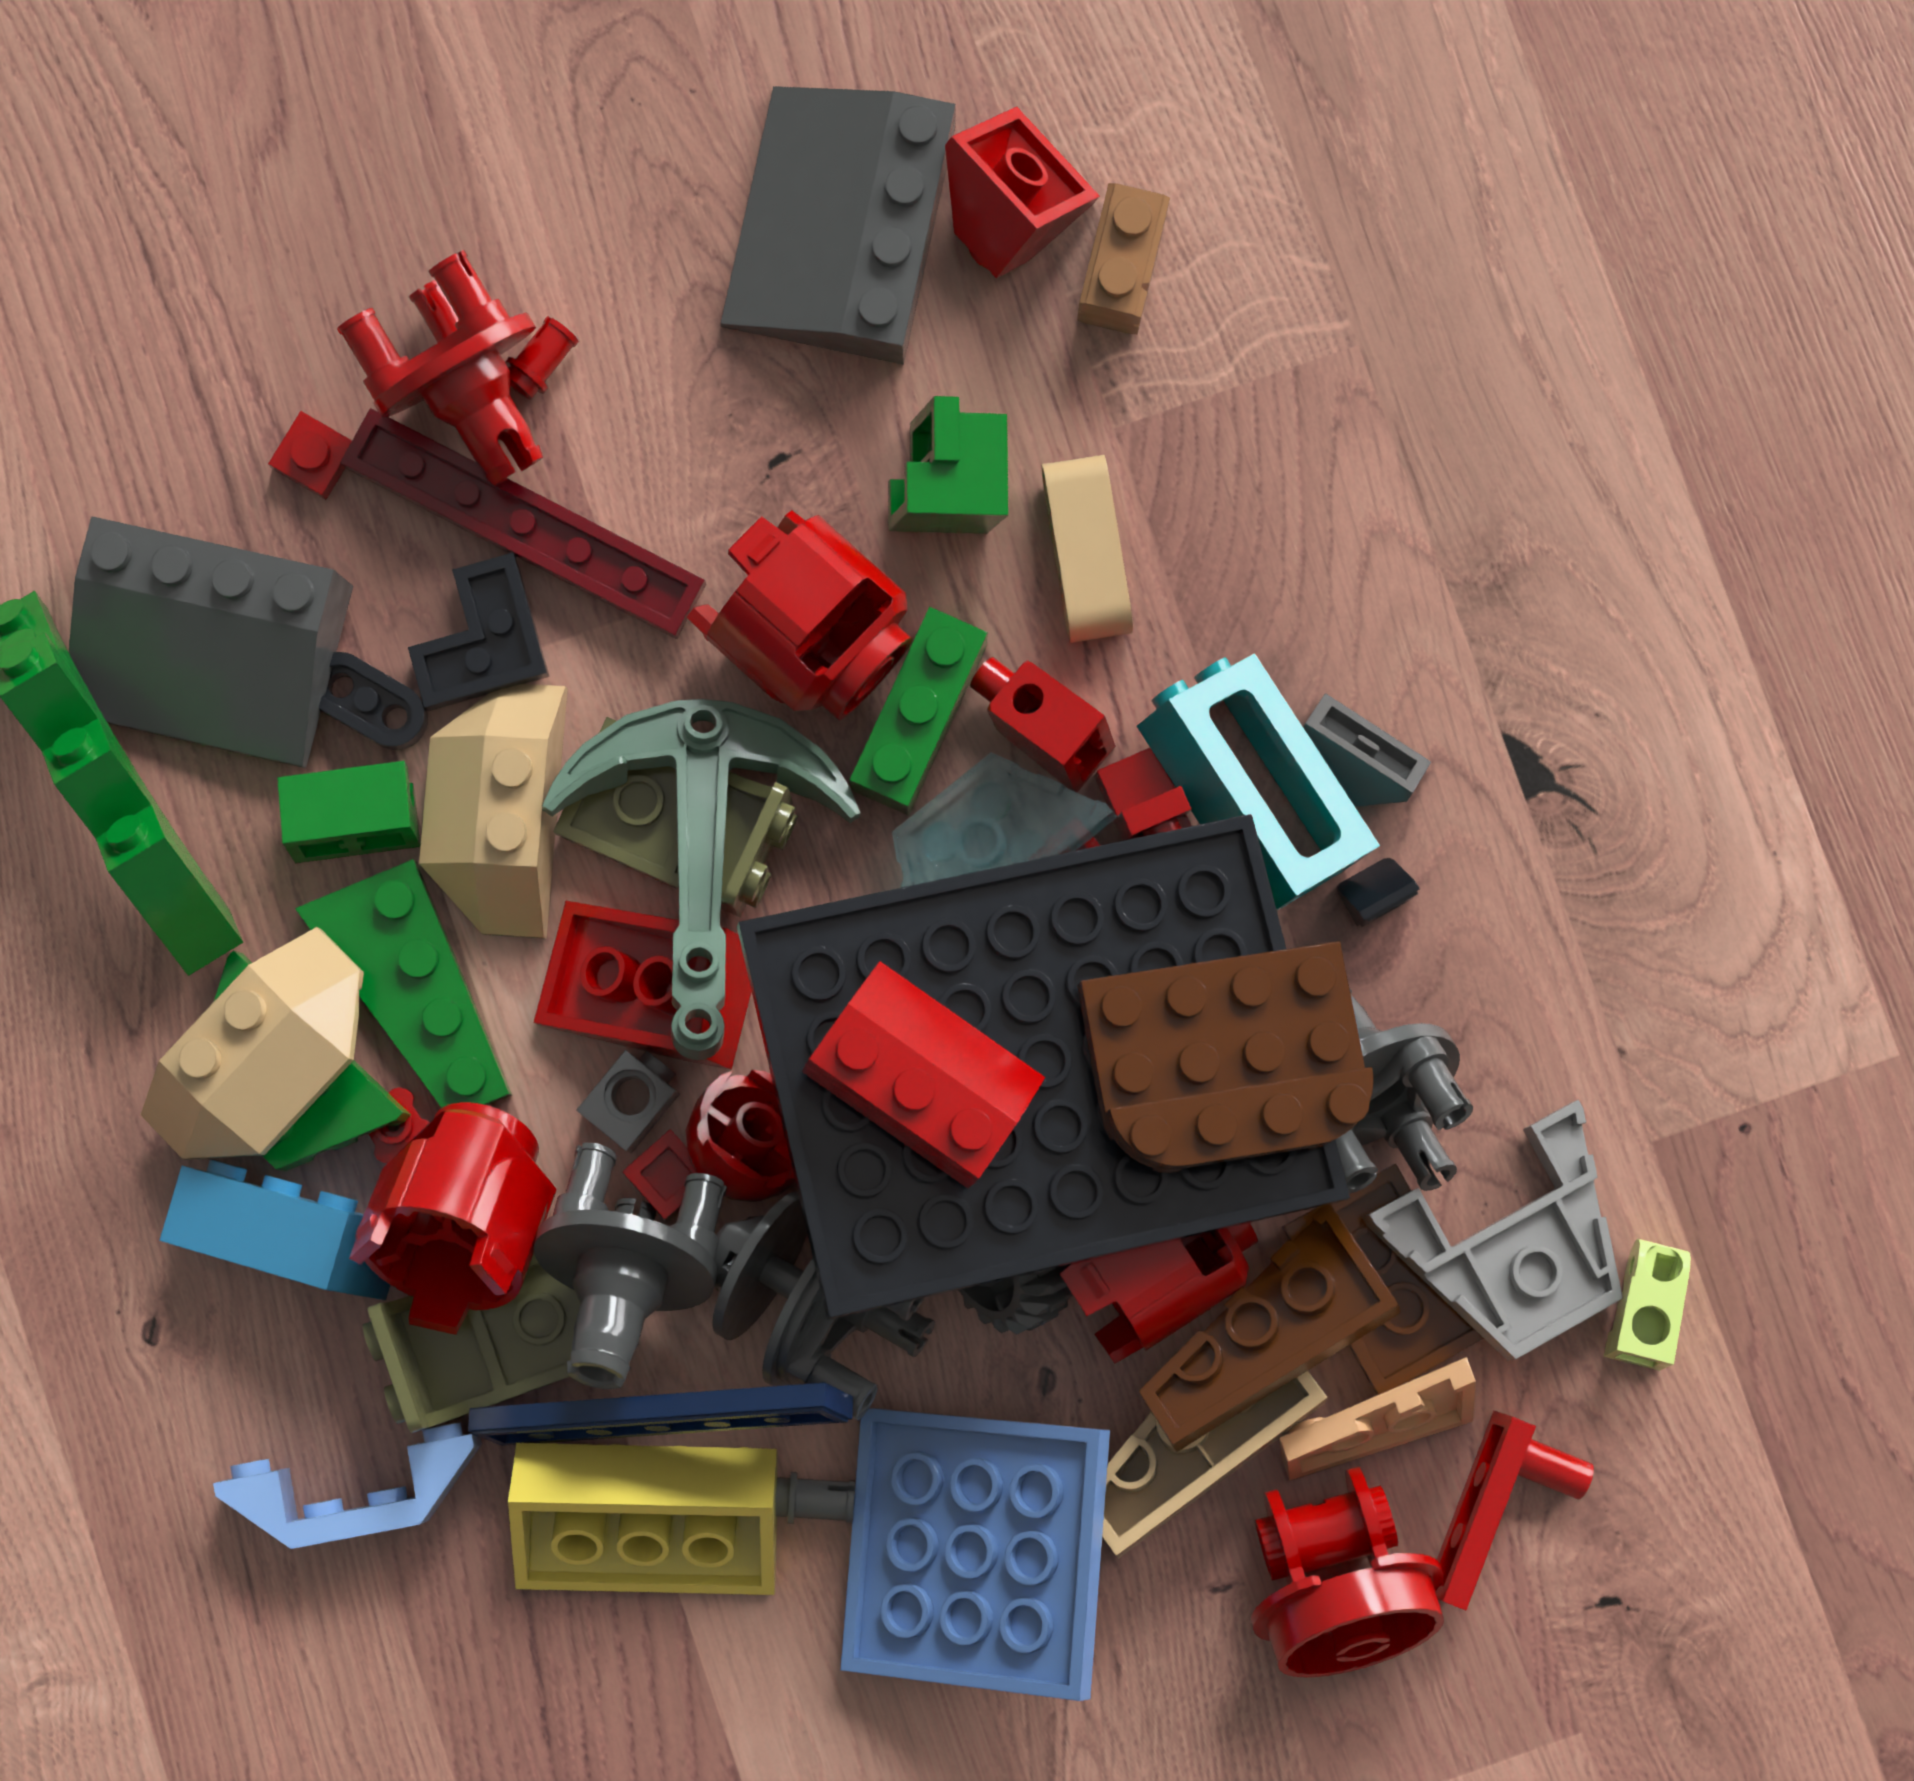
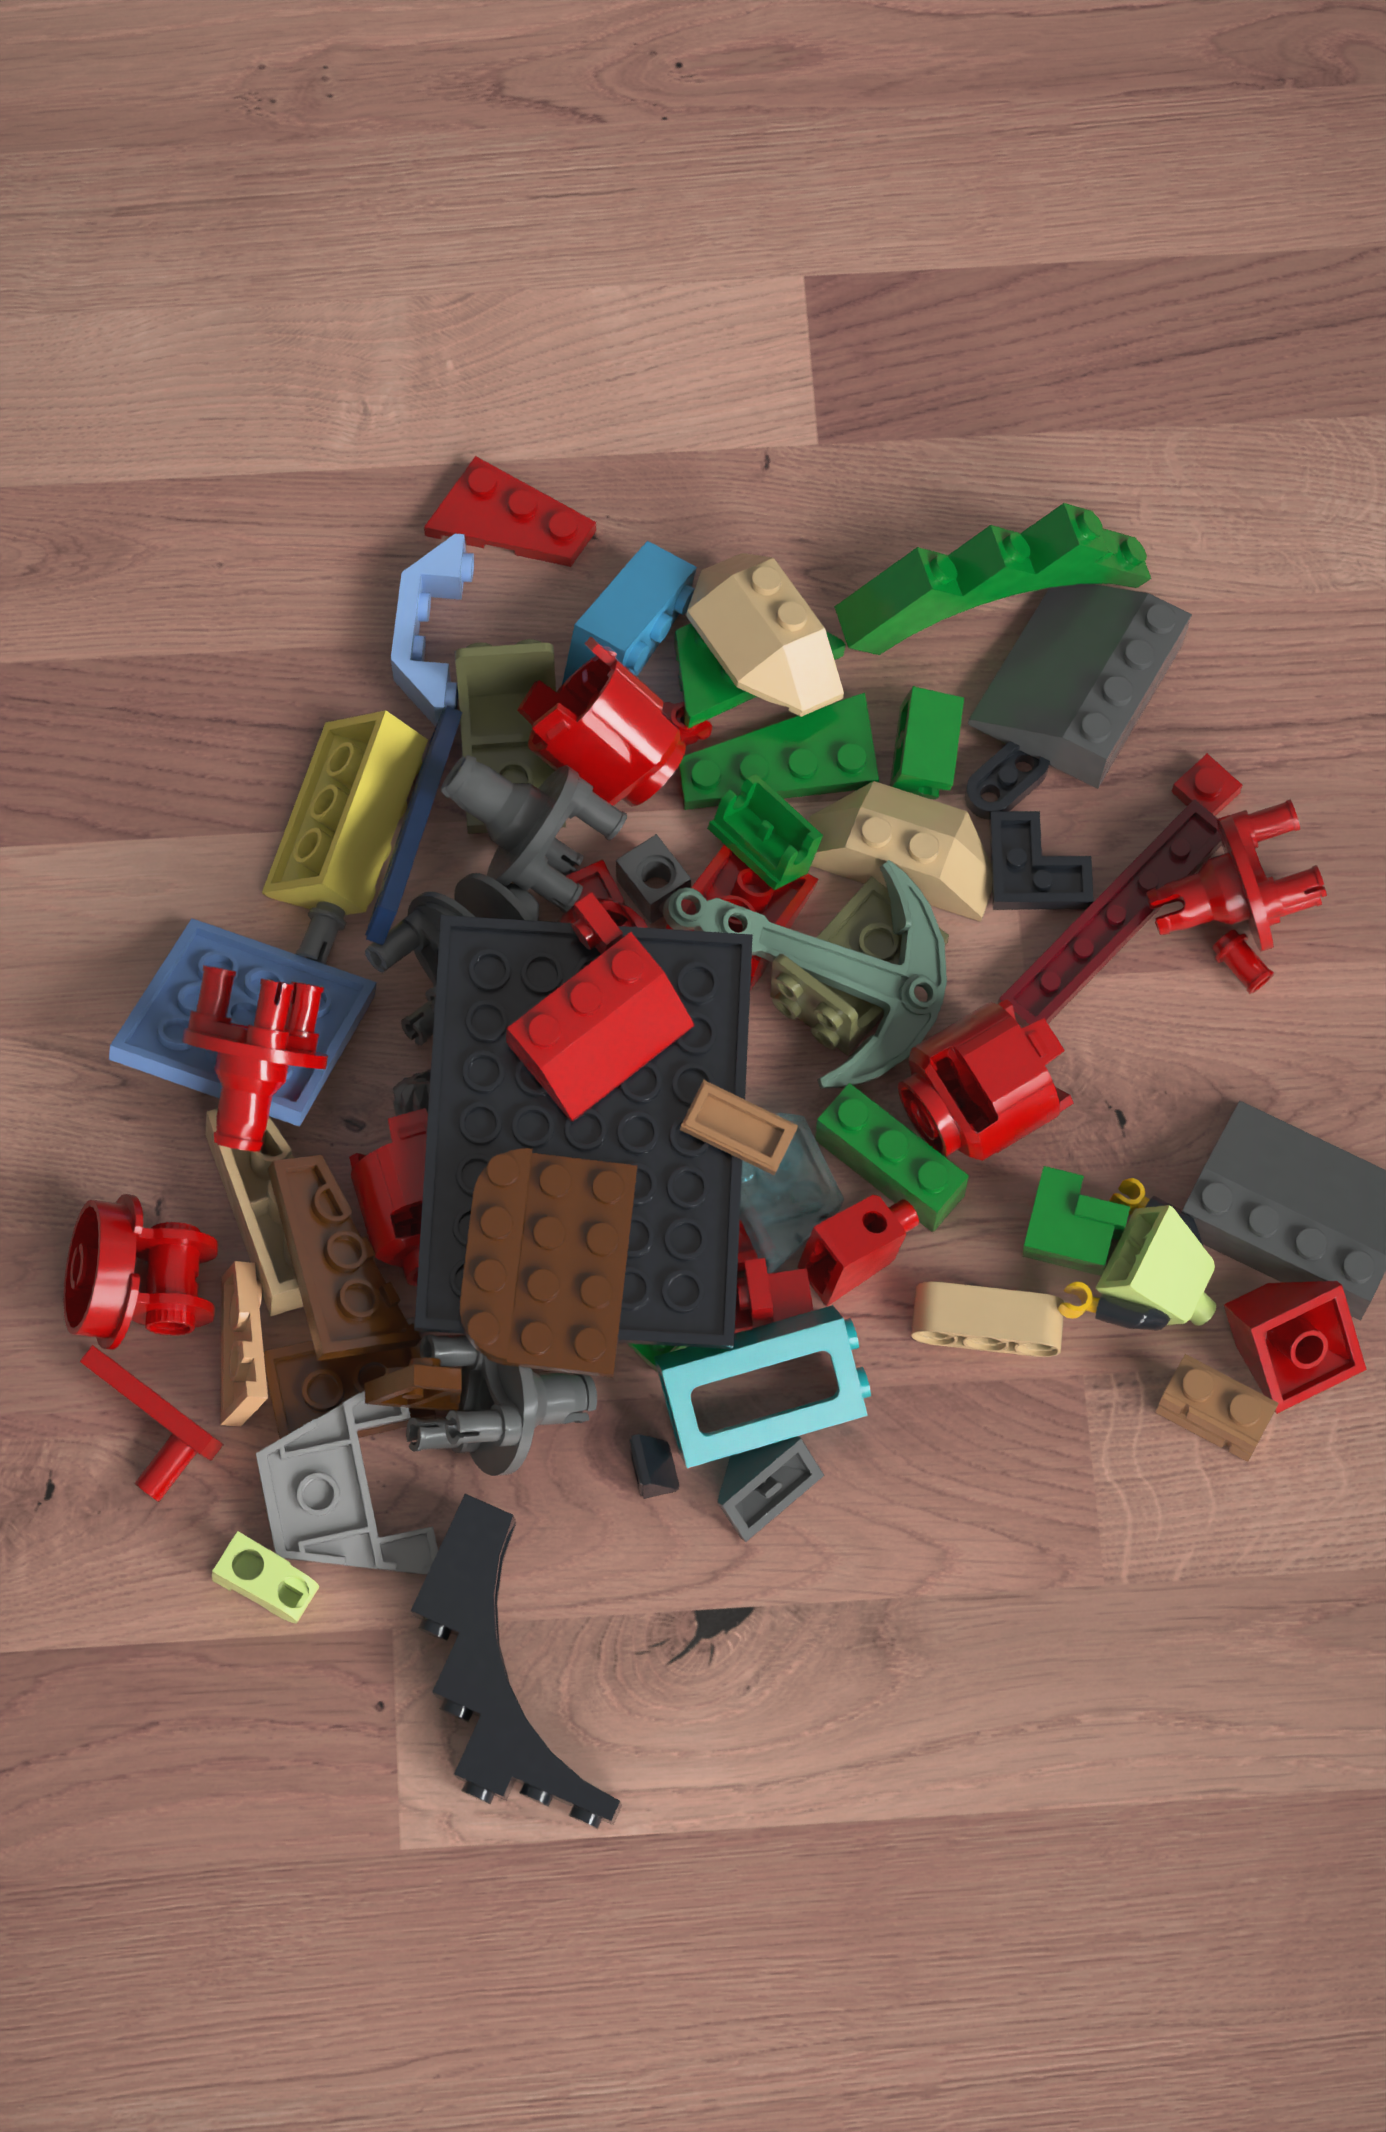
camera: 105 degrees right, 15 degrees down
none -> red piece [182,965,328,1152]
none -> reddish brown wing [365,1358,462,1412]
none -> black arch [411,1494,622,1829]
none -> red wing [424,456,596,567]
none -> red plate [572,892,623,954]
none -> medium nougat tile [680,1080,798,1175]
none -> green hinge [707,774,823,890]
none -> yellowish green torso [1058,1178,1217,1331]

